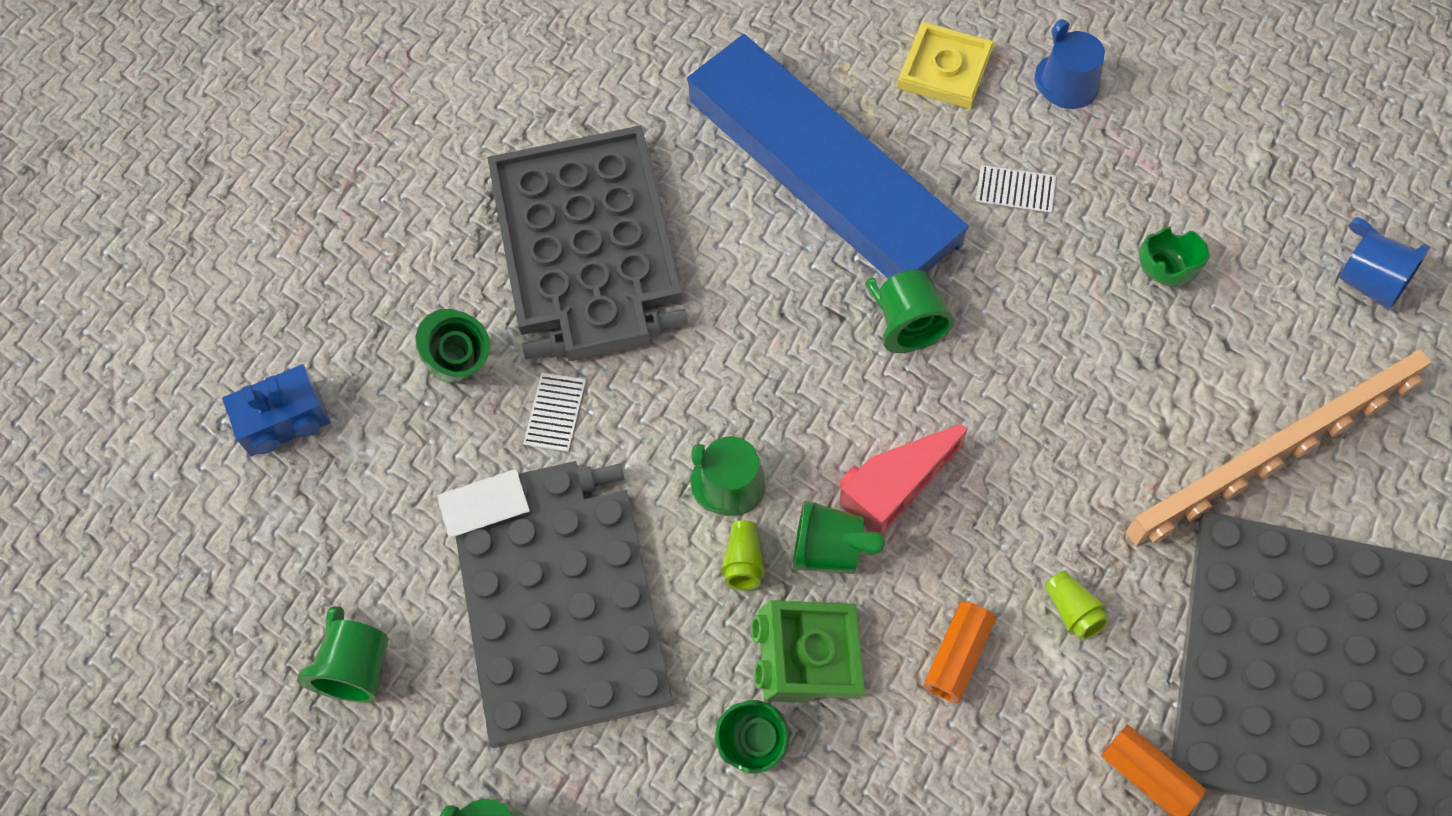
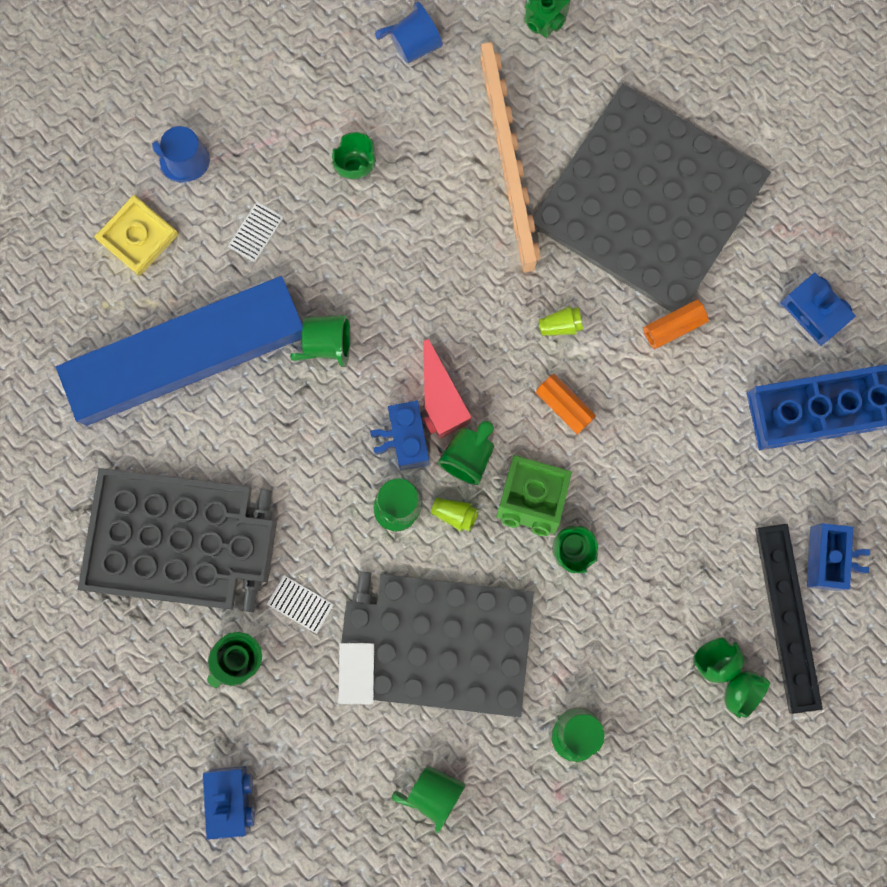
camera: 75 degrees left, 15 degrees up
none -> blue brick [370,400,430,471]

